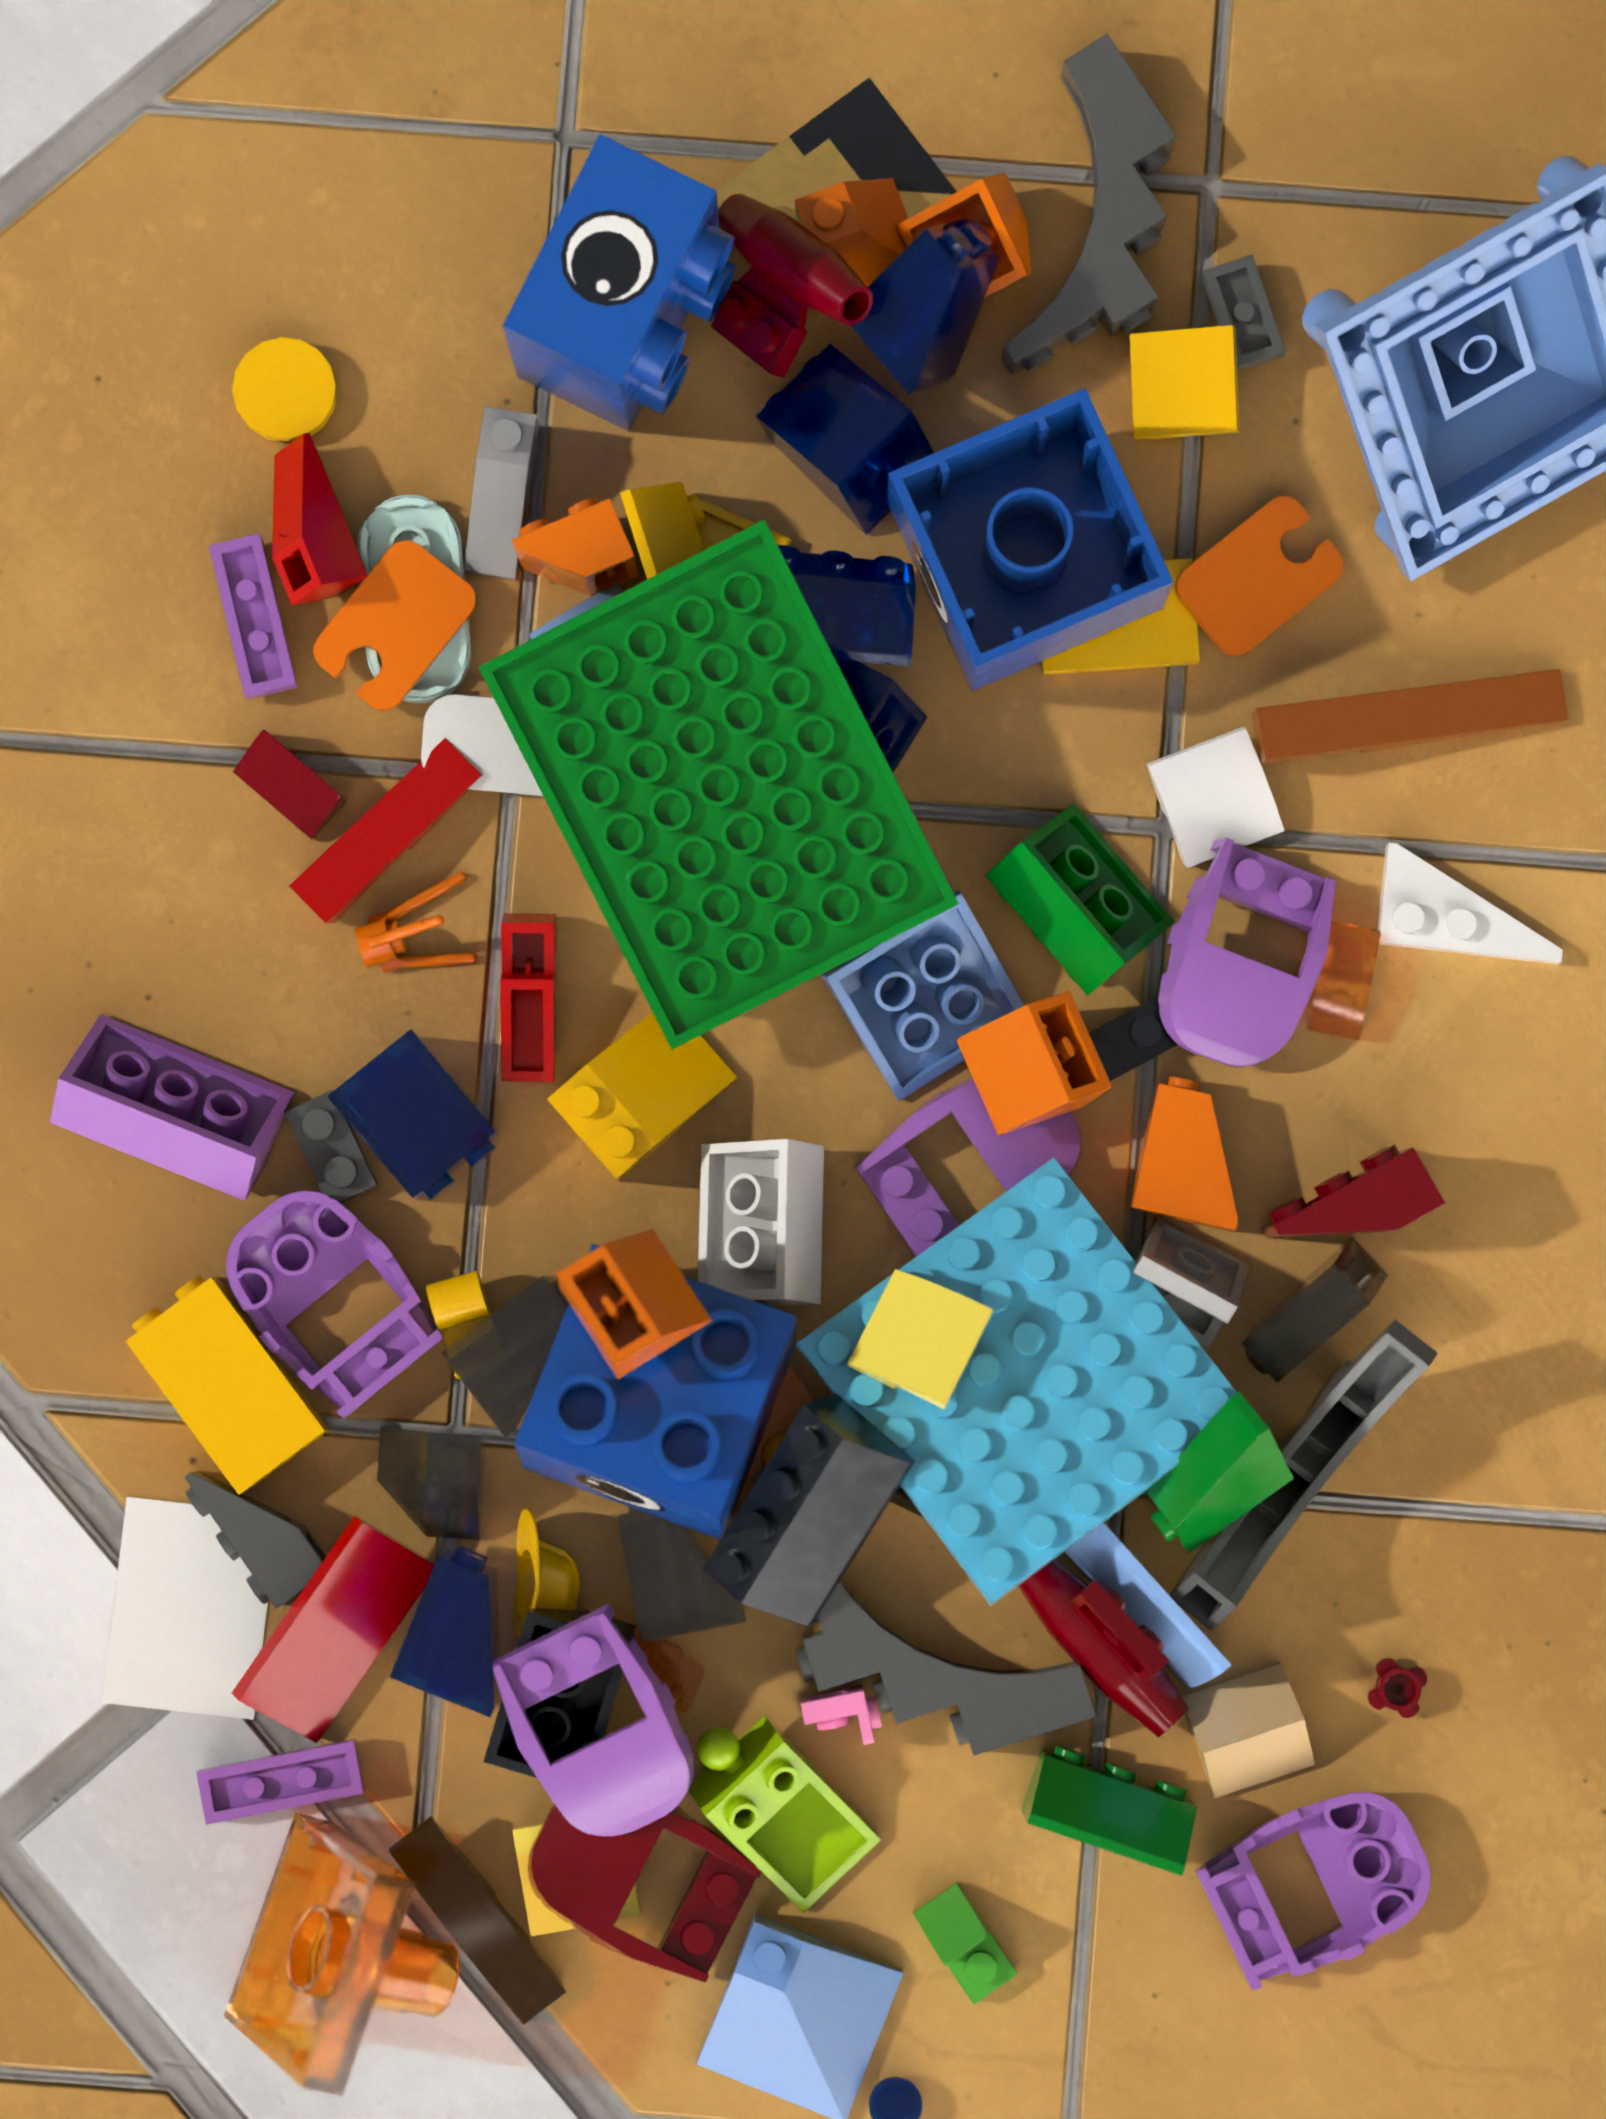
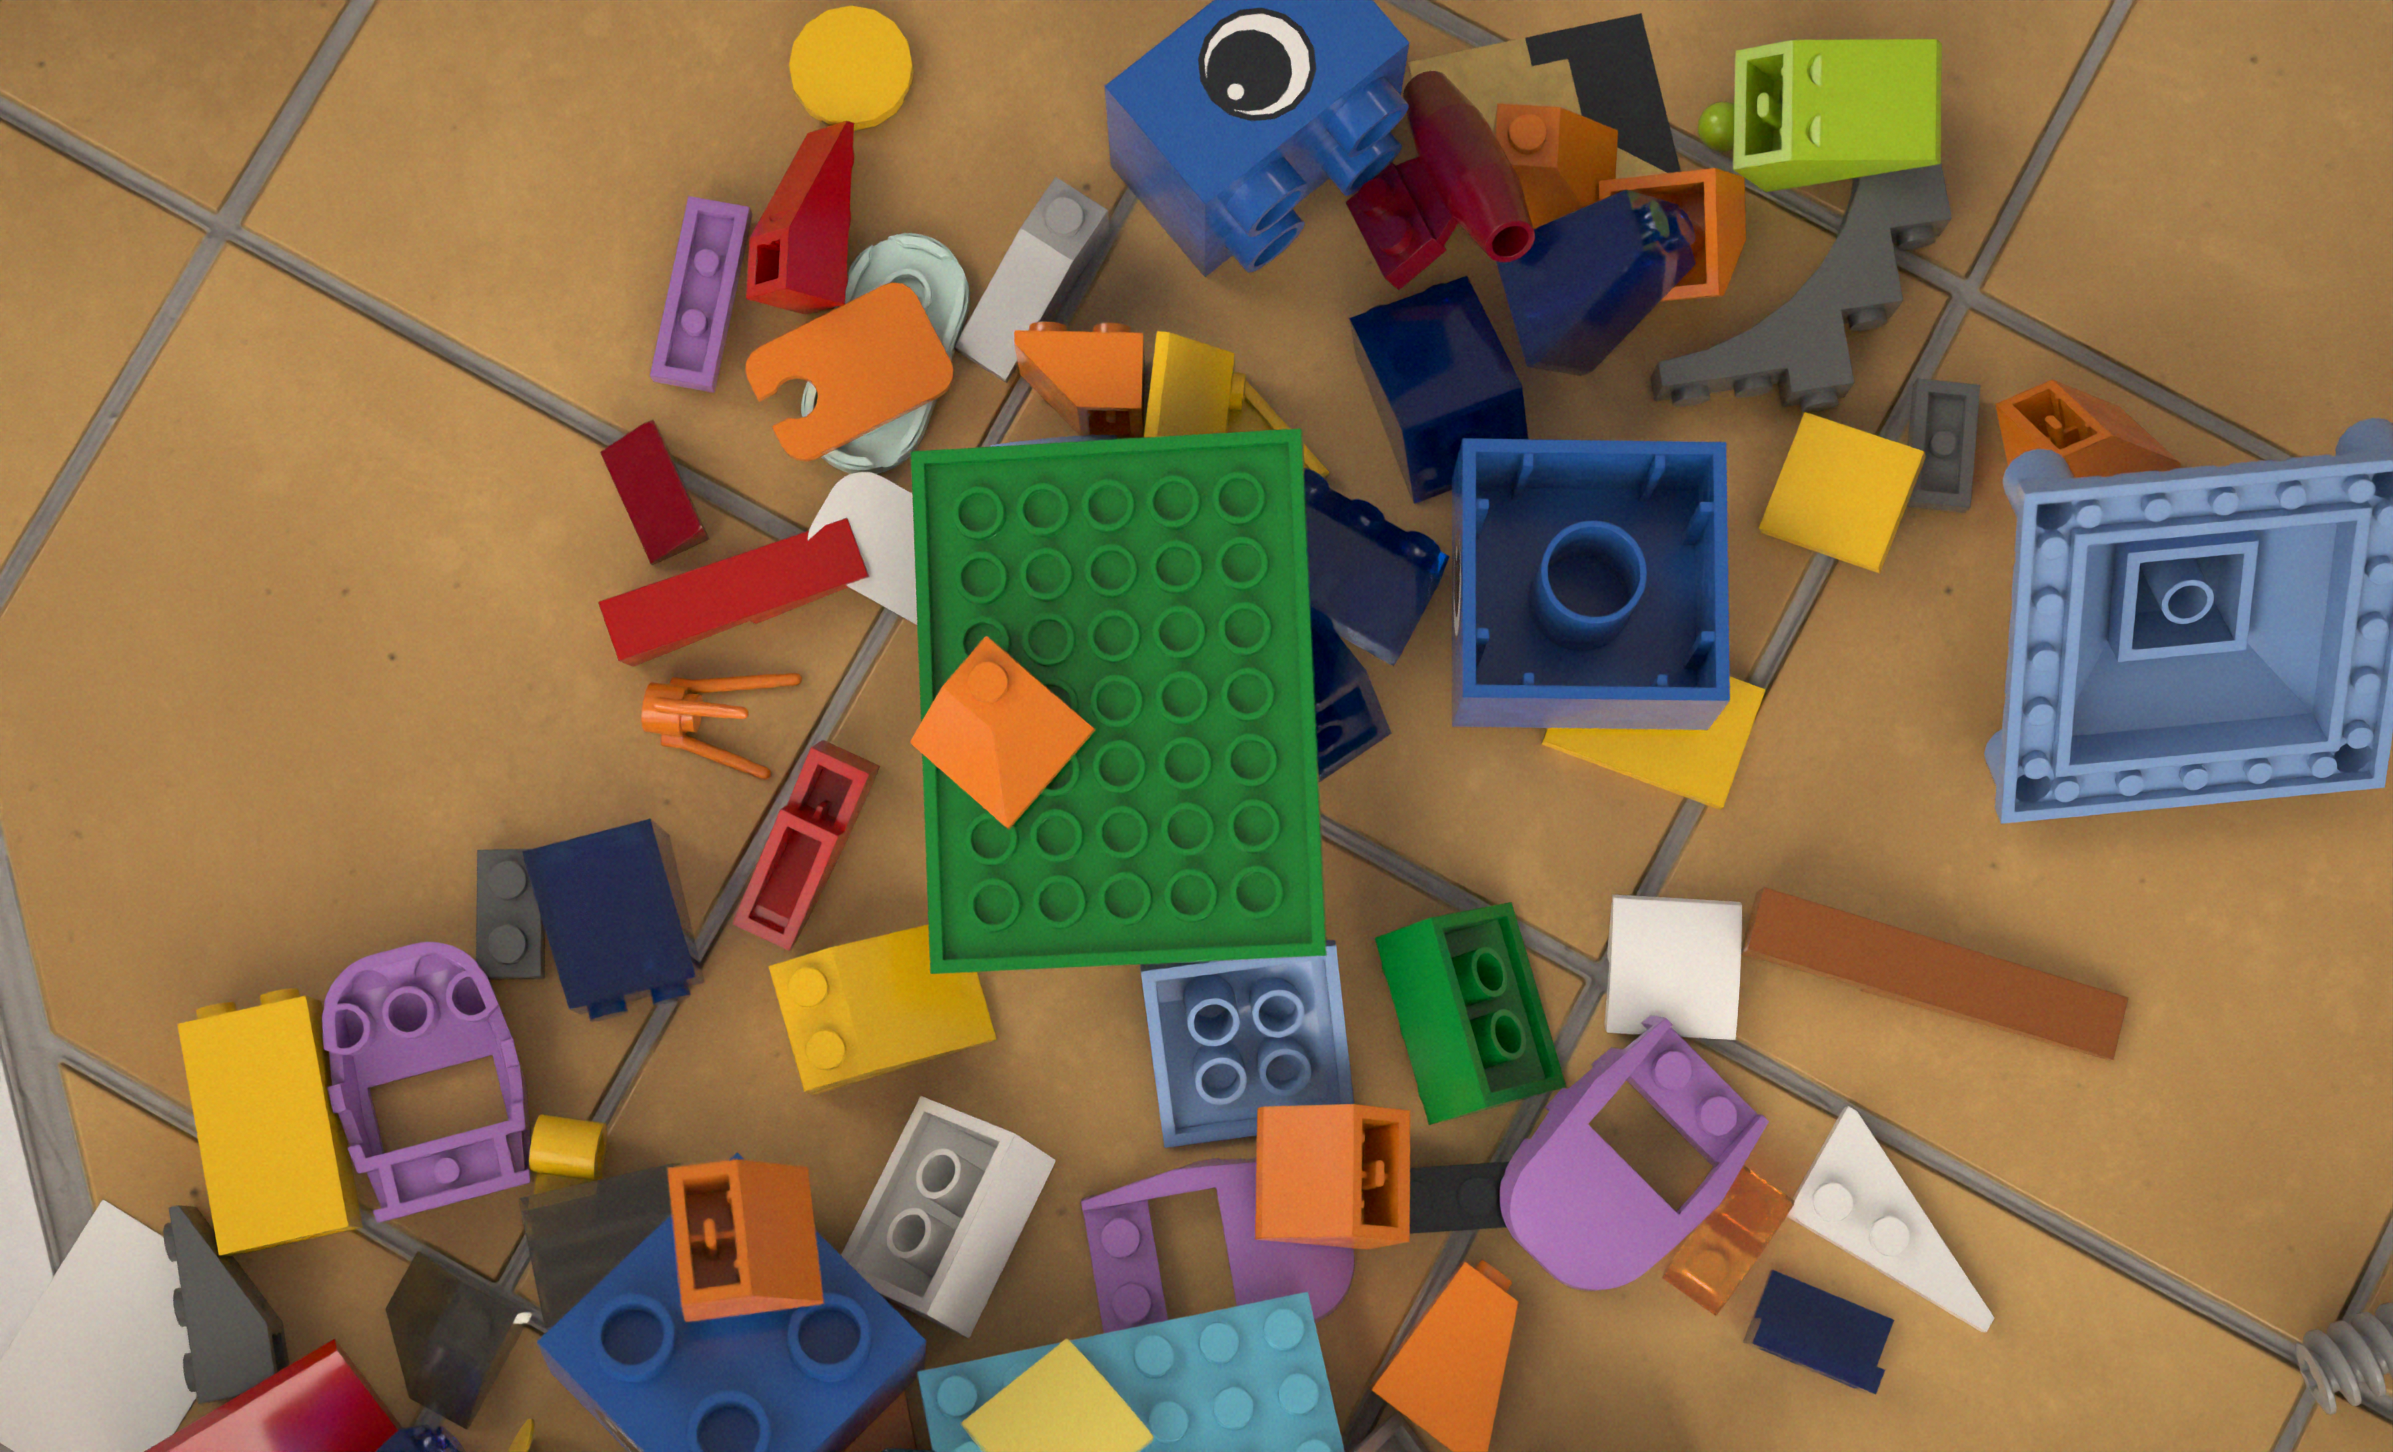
camera: 25 degrees right, 5 degrees down
medium lavender slope [50,1014,294,1201] -> none
orange piece [1175,496,1344,657] -> none
none -> orange slope [910,636,1096,829]
none -> lime slope [1698,39,1942,192]
none -> clear blue panel [1743,1270,1894,1395]
none -> orange slope [1995,379,2181,478]

